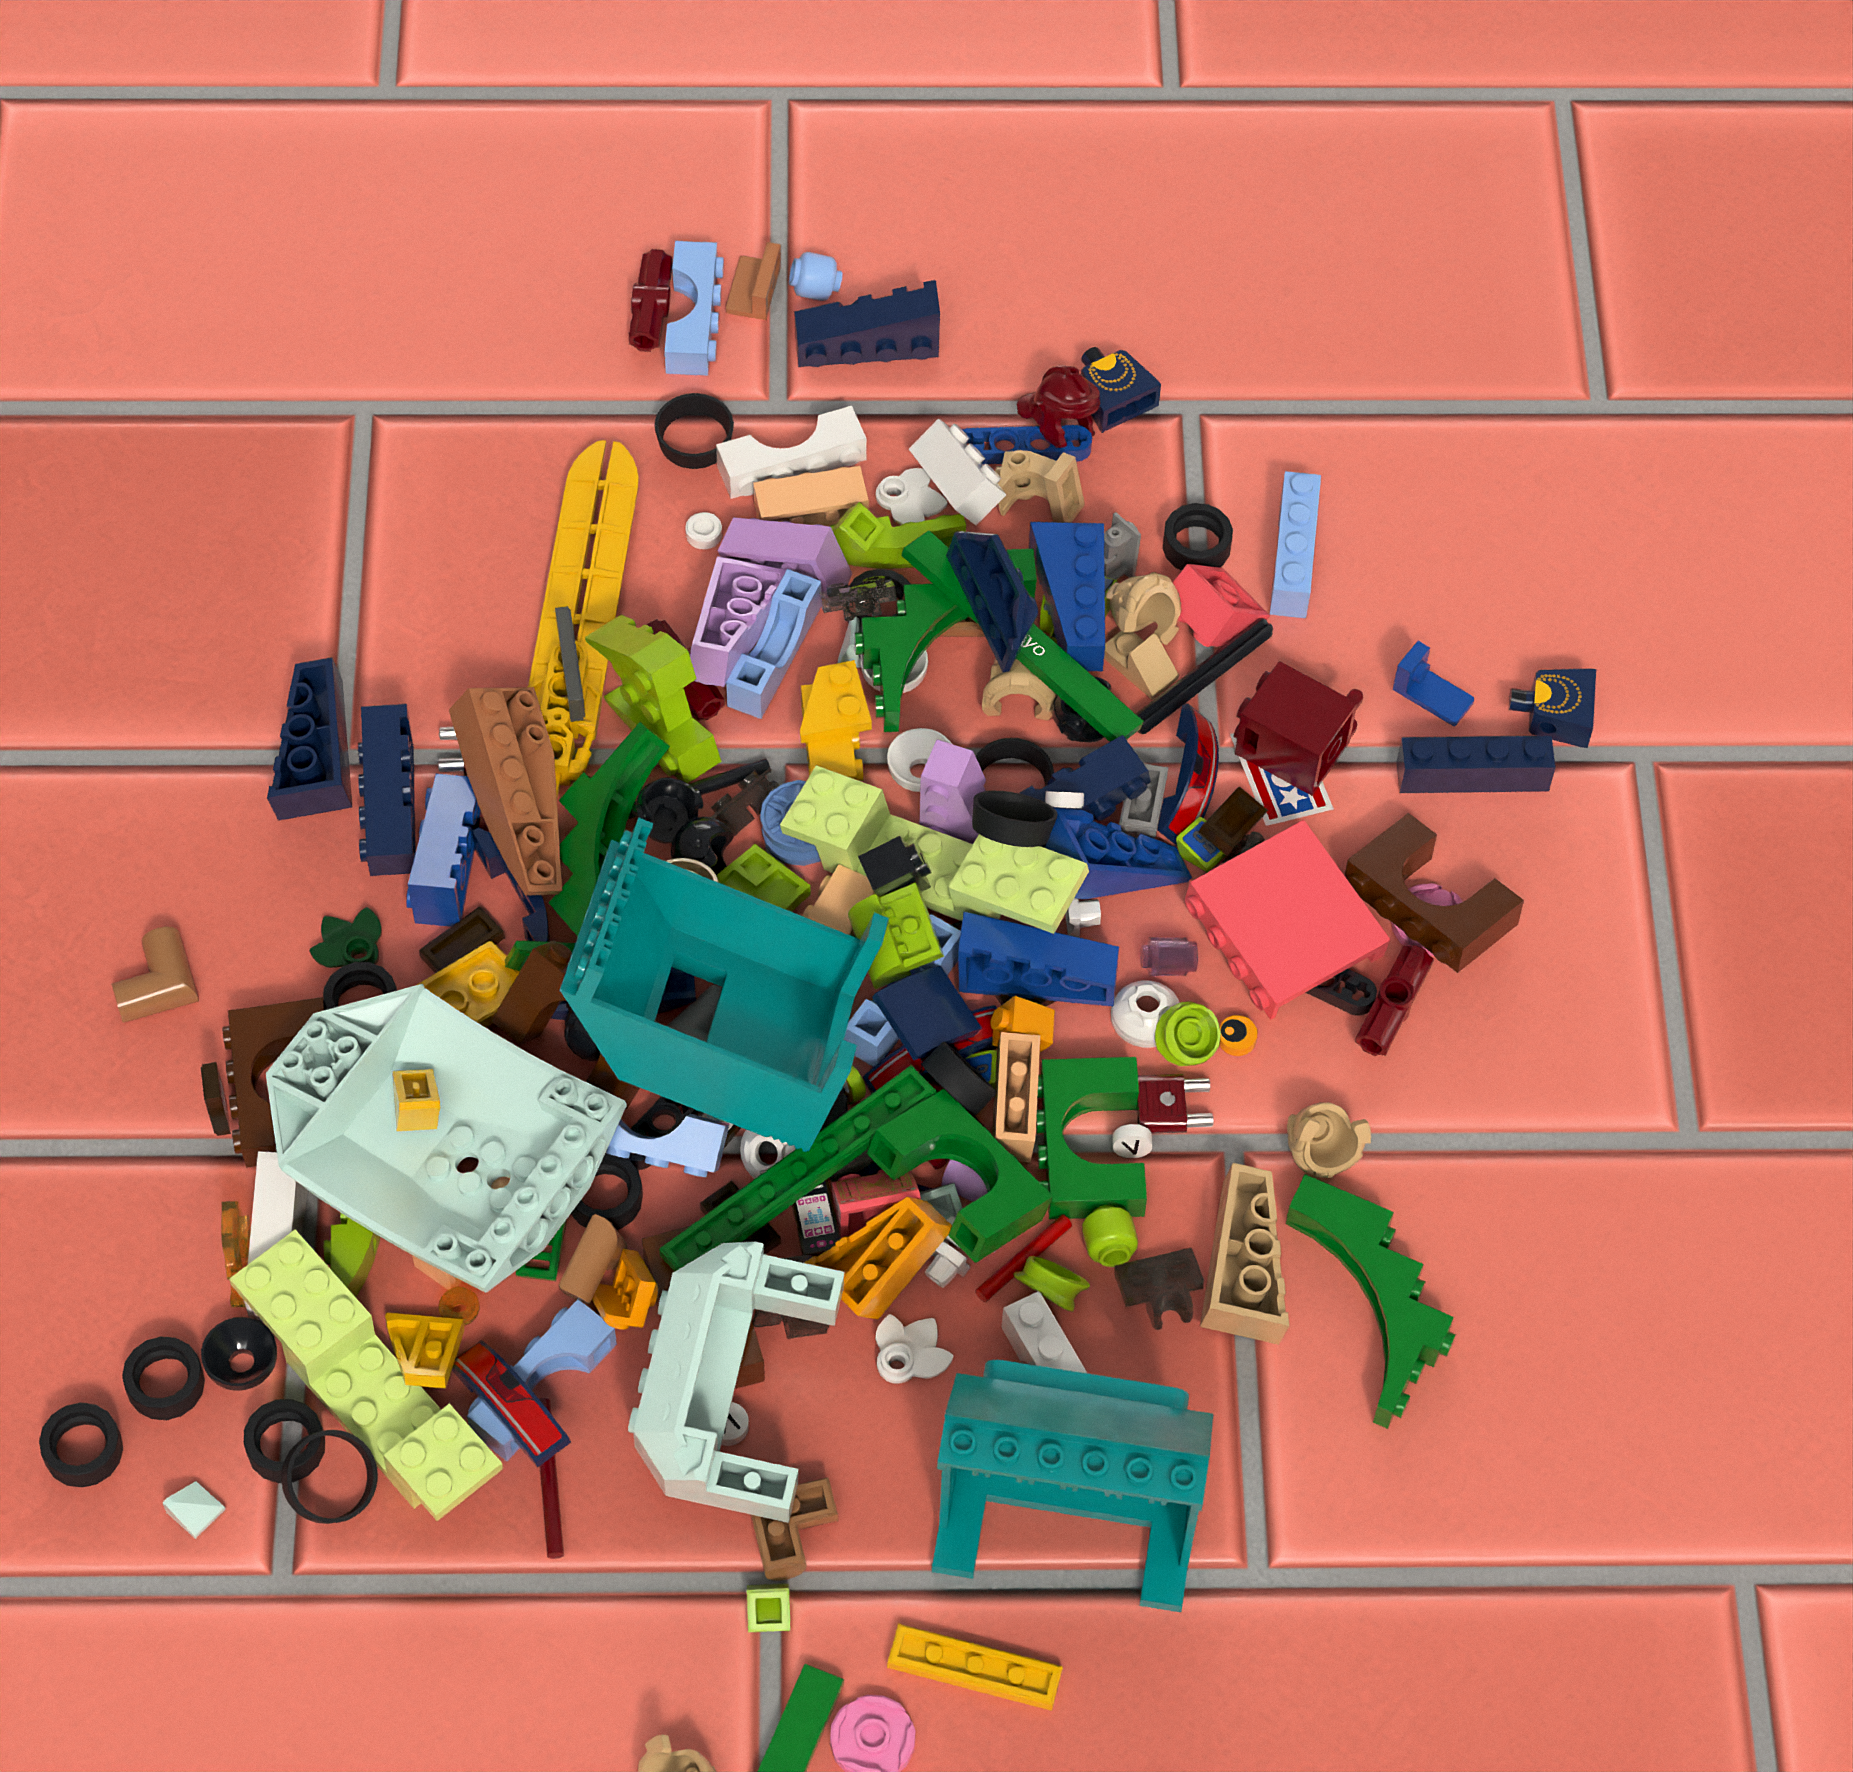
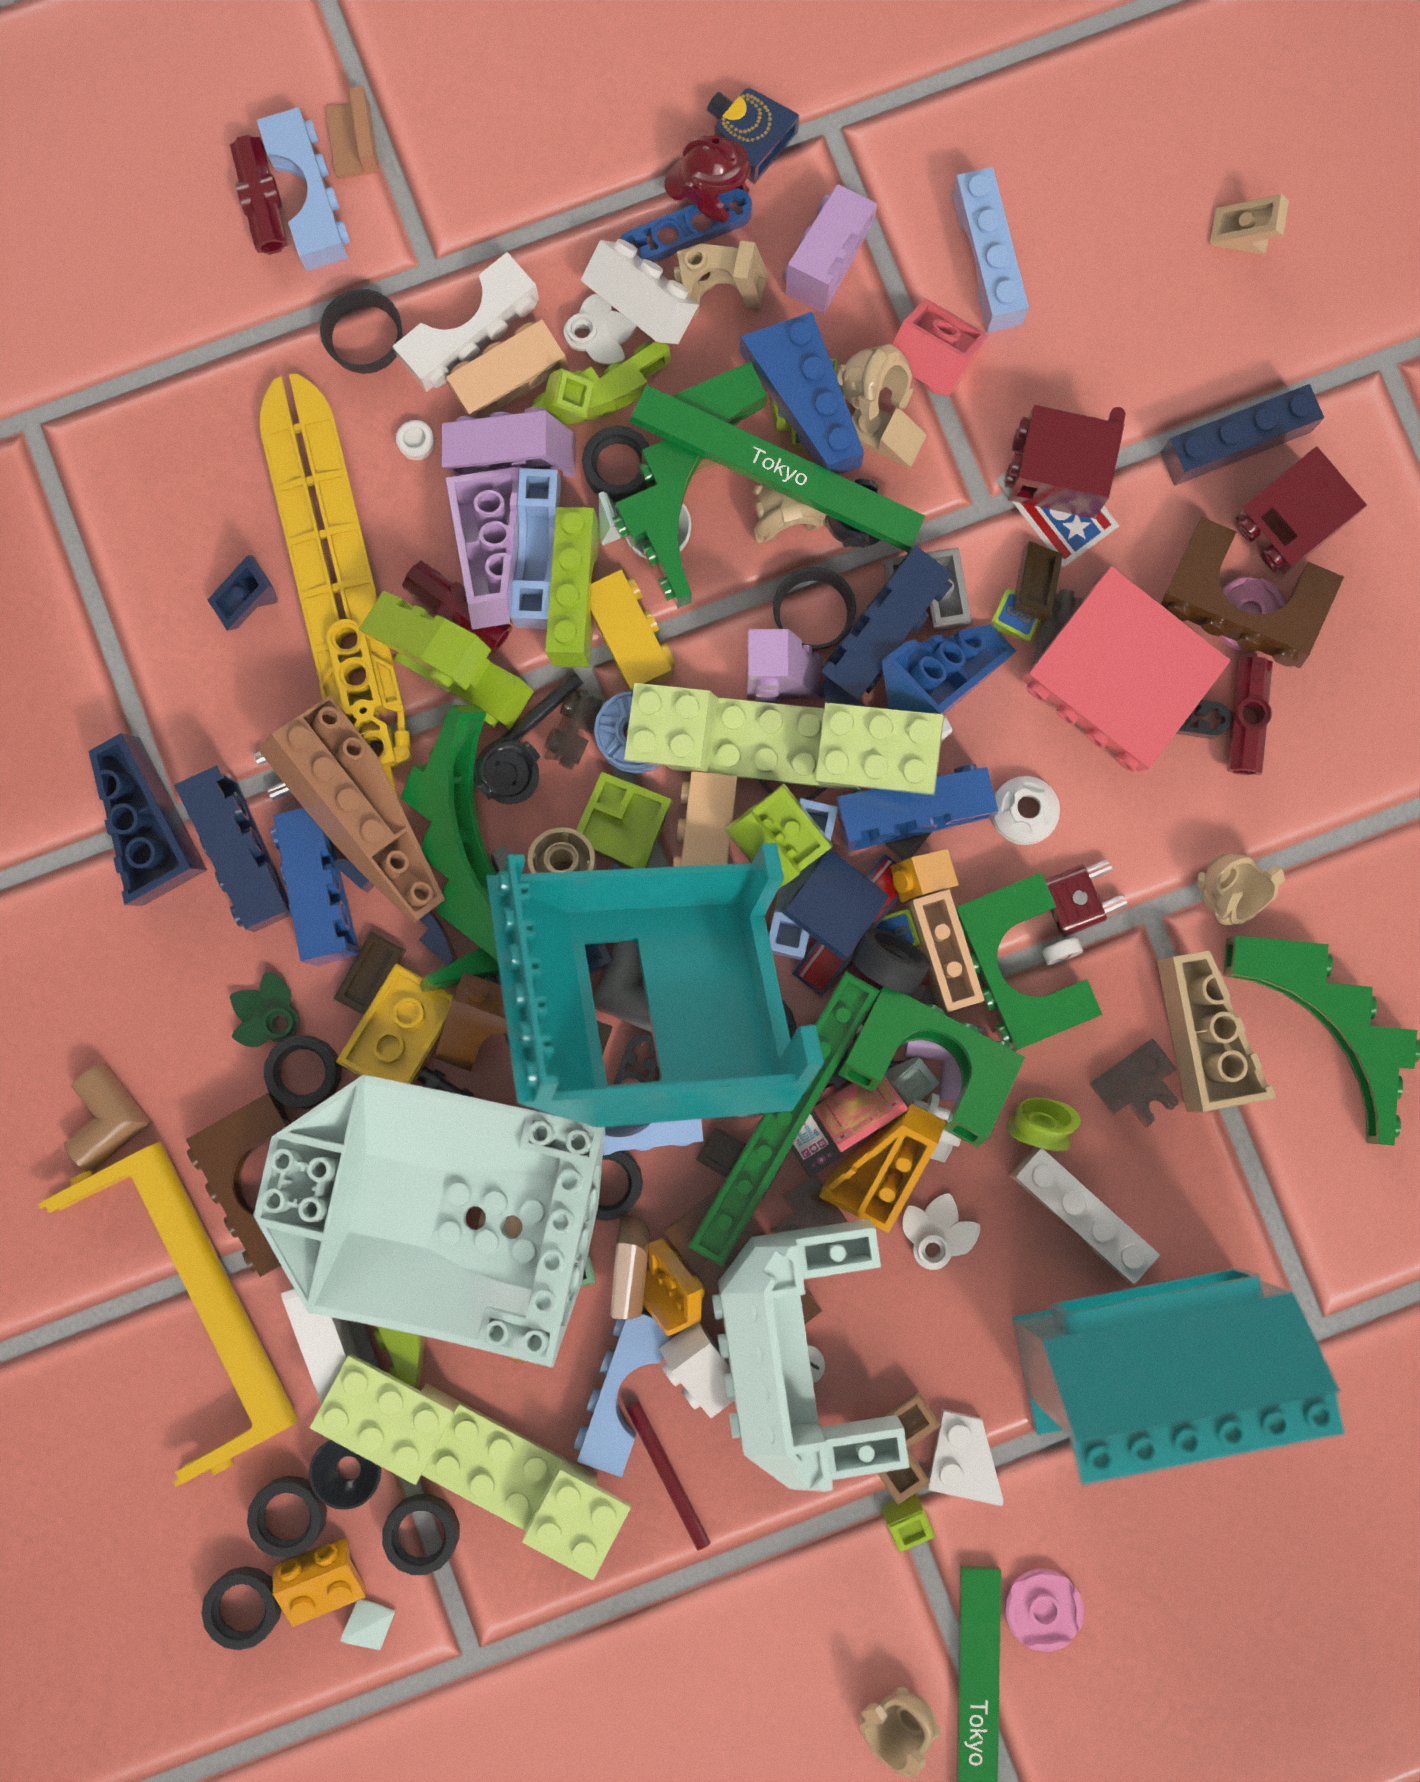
camera: 15 degrees left, 25 degrees up
dark brown tile [200,1062,231,1136] -> none
clear yellow wing [221,1201,251,1308] -> none
black tyre [281,1430,378,1524] -> none
yellow wing [385,1312,464,1389] -> none
yellow slope [392,1069,440,1131] -> none
slope [452,1340,571,1467] -> none
dark grey tile [555,606,585,722] -> none
black cap [671,817,734,875] -> none
light blue head [789,252,842,301] -> none
dark blue wedge [794,279,940,367] -> none
yellow wing [800,660,872,743] -> none
clear smoke plate [819,576,897,621] -> none
lime tile [843,1065,866,1105] -> none
black brick [858,836,932,897] -> none
white piece [887,728,952,792] -> none
yellow tile [887,1624,1063,1711] -> none
dark blue wedge [946,531,1038,673] -> none
black tyre [972,791,1058,847] -> none
red bar [975,1214,1072,1302] -> none
white tile [1045,791,1084,808] -> none
lime head [1082,1205,1138,1267] -> none
light grey hinge [1104,512,1141,580] -> none
black axle [1136,618,1273,735] -> none
brick [1140,937,1198,976] -> none
lime piece [1155,1001,1221,1066] -> none
slope [1157,704,1219,846] -> none
black tyre [1163,503,1233,571] -> none
light orange tile [1219,1015,1258,1056] -> none
blue bracket [1393,641,1474,726] -> none
dark blue torso [1508,669,1596,748] -> none
none -> yellow piece [38,1142,299,1487]
none -> dark blue slope [207,555,278,631]
none -> light orange bracket [273,1538,366,1627]
none -> lime arch [545,507,599,668]
none -> white brick [659,1323,735,1418]
none -> lavender wedge [783,184,877,314]
none -> white wing [927,1409,1004,1506]
none -> tan slope [1210,194,1289,254]
none -> dark red container [1236,446,1367,575]

